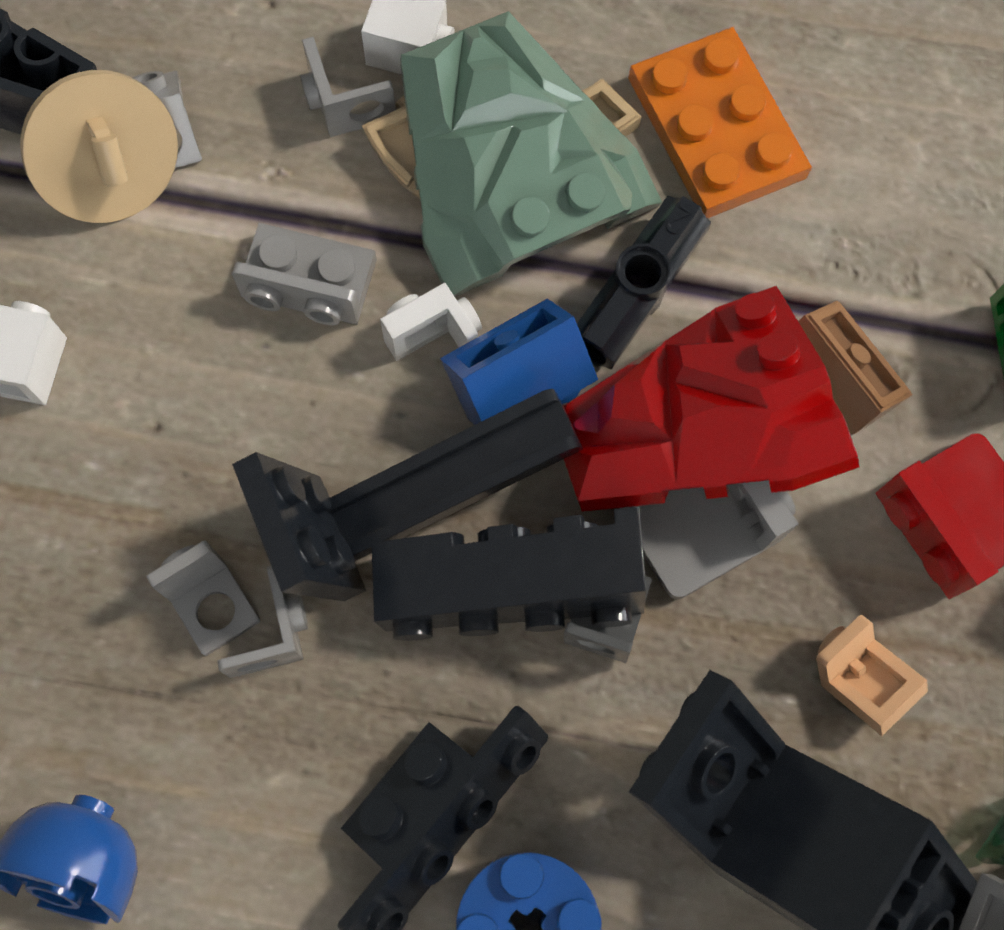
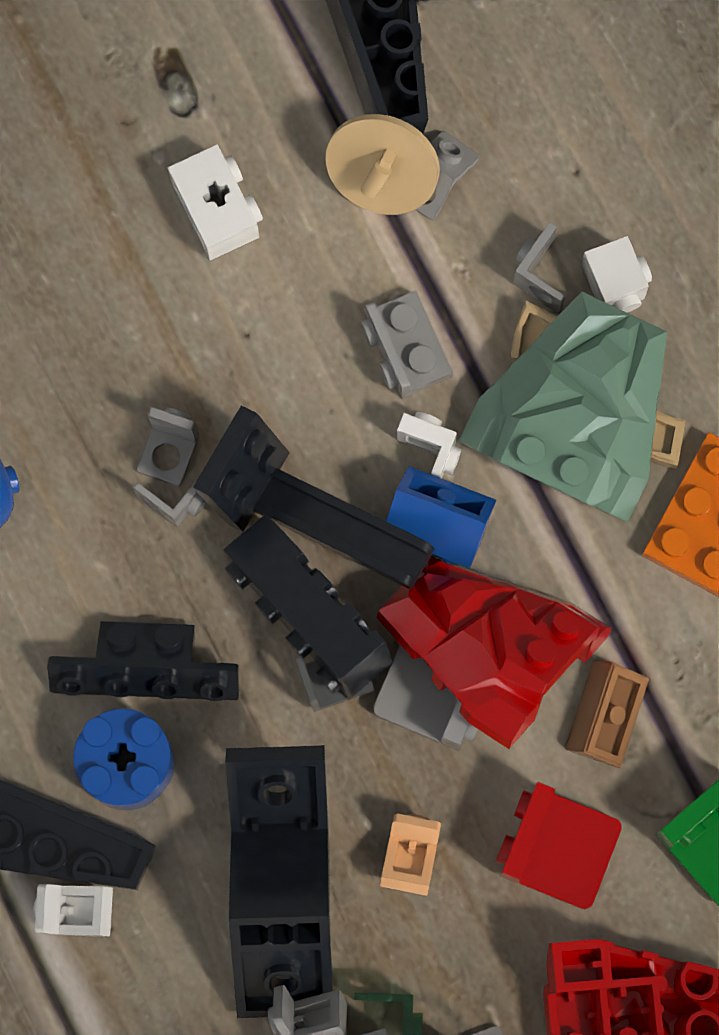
camera: 60 degrees right, 5 degrees up
black piece [577,196,711,370] -> none

